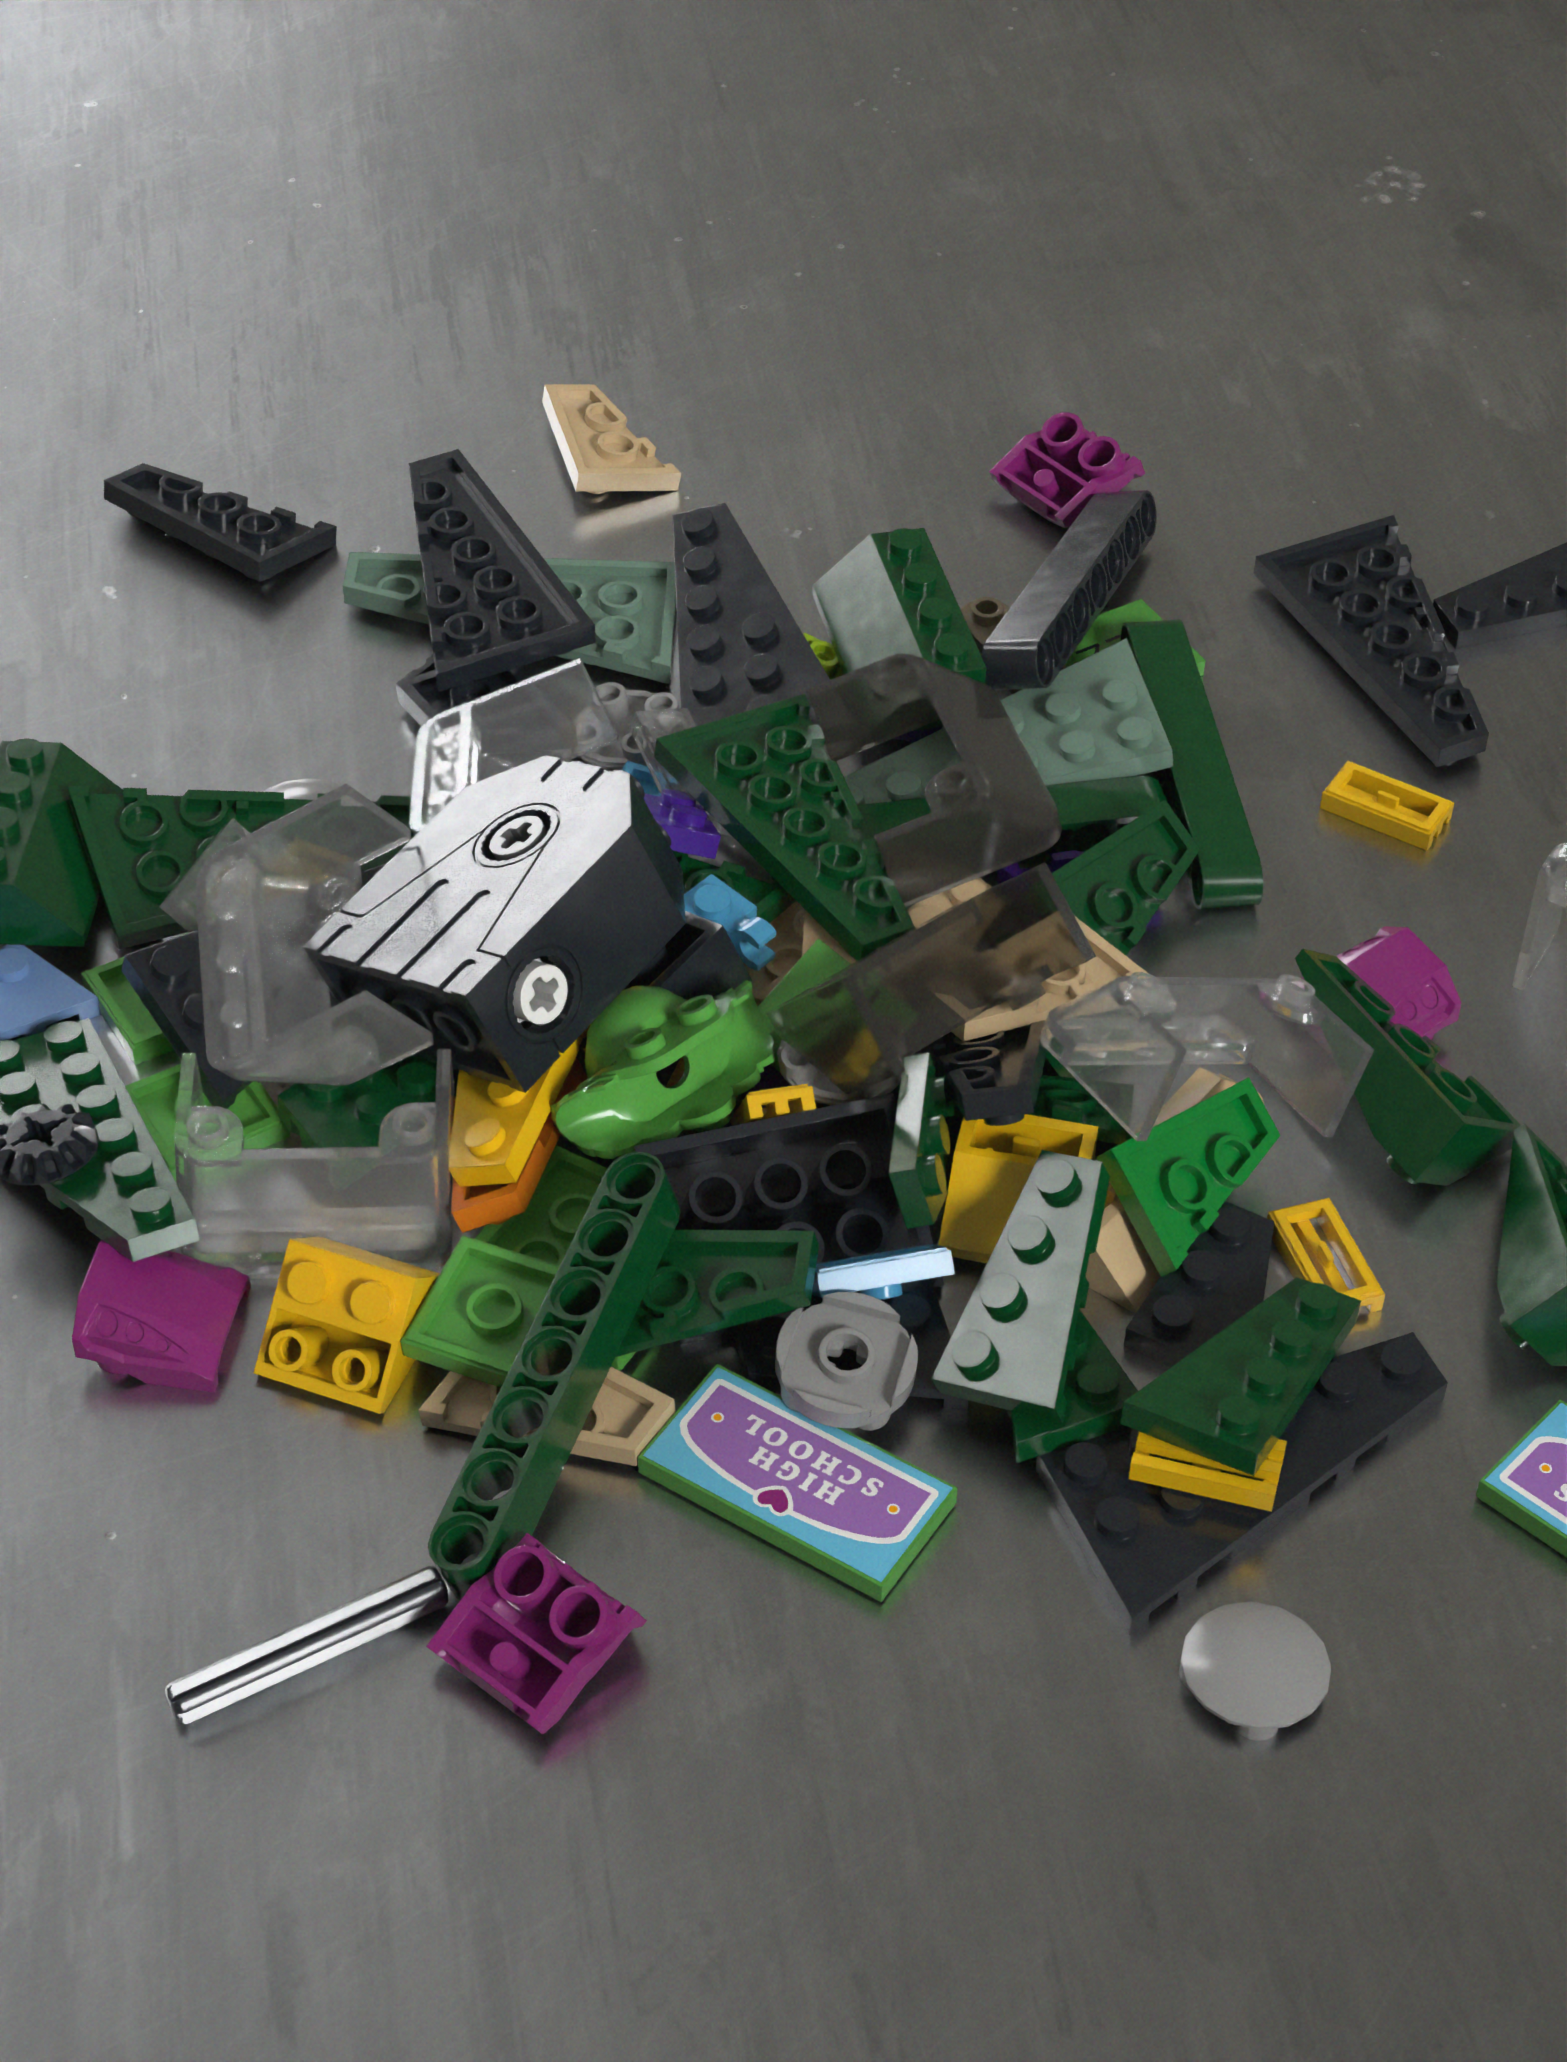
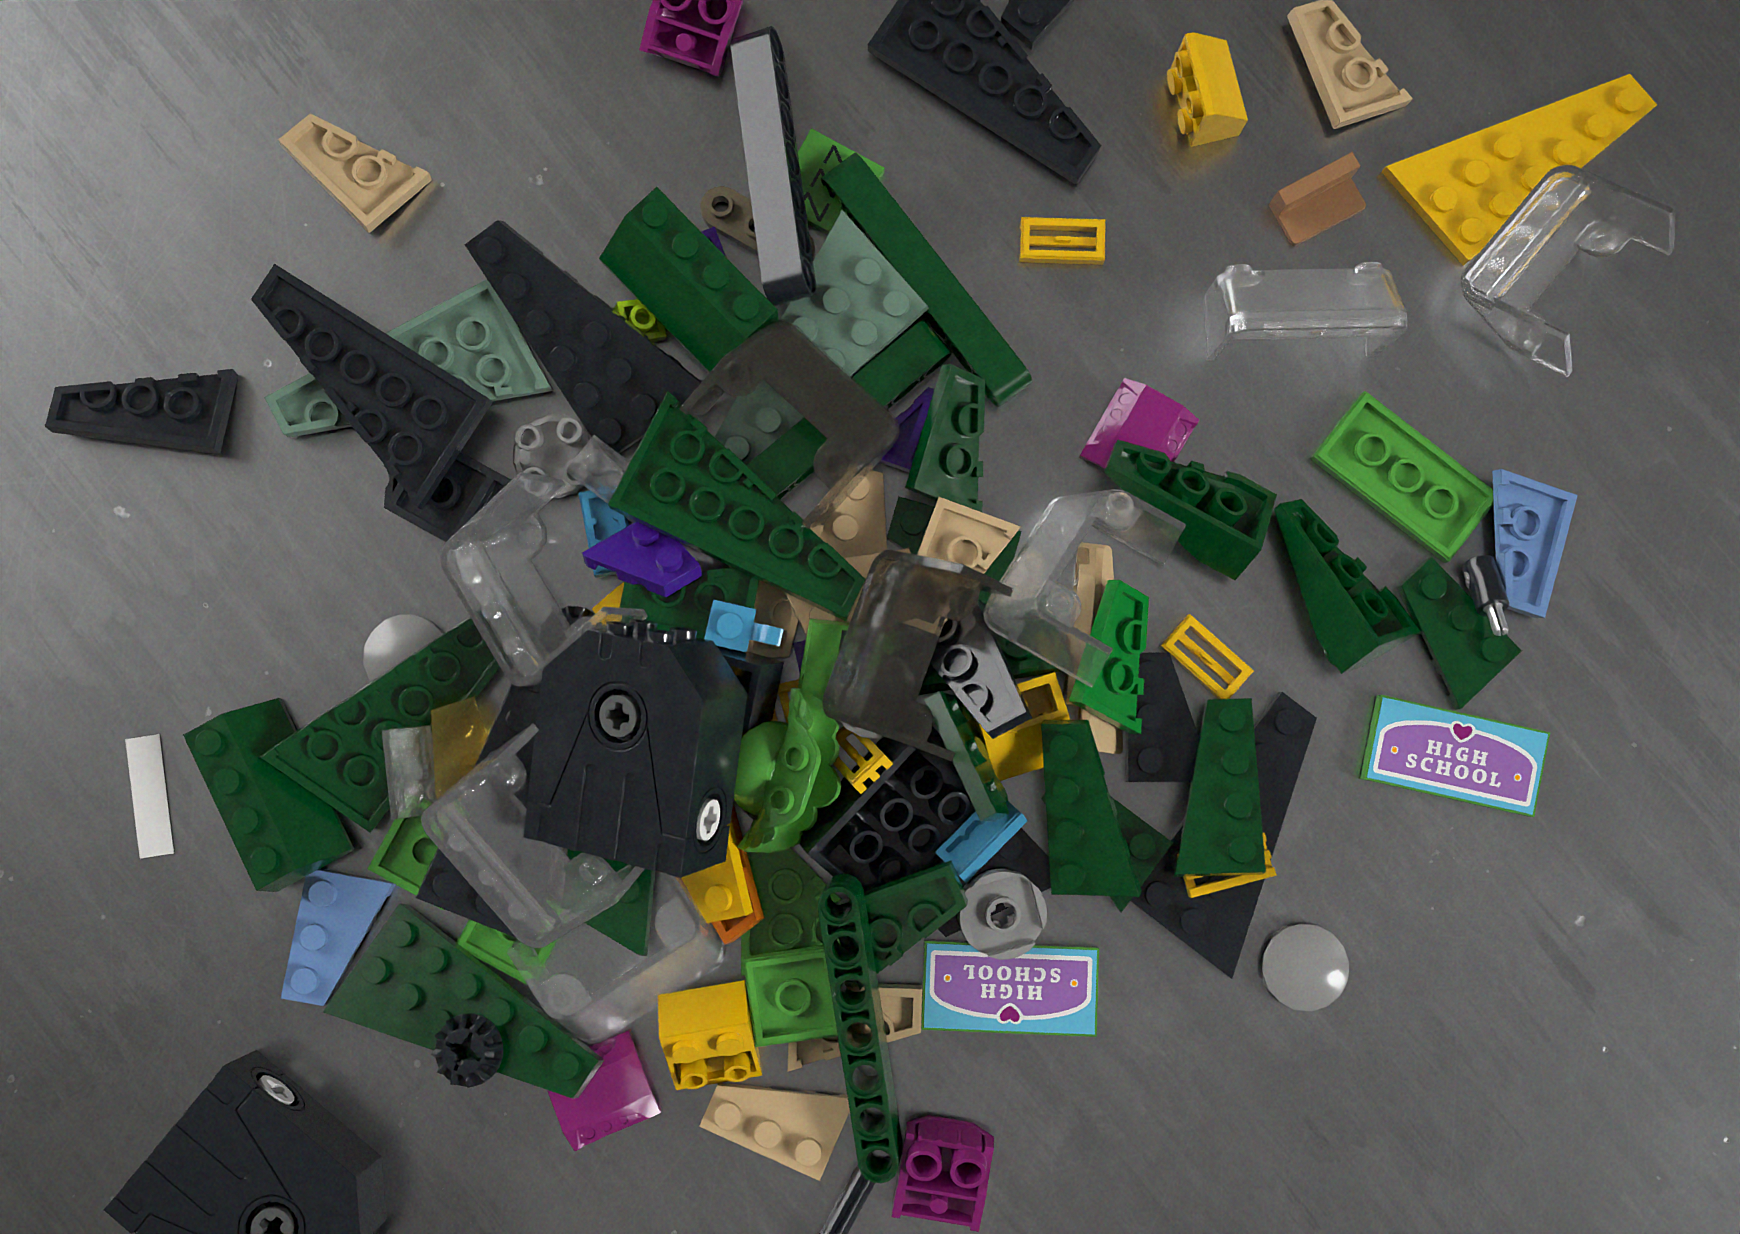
camera: 30 degrees left, 40 degrees up
none -> tan wing [699,1083,850,1181]

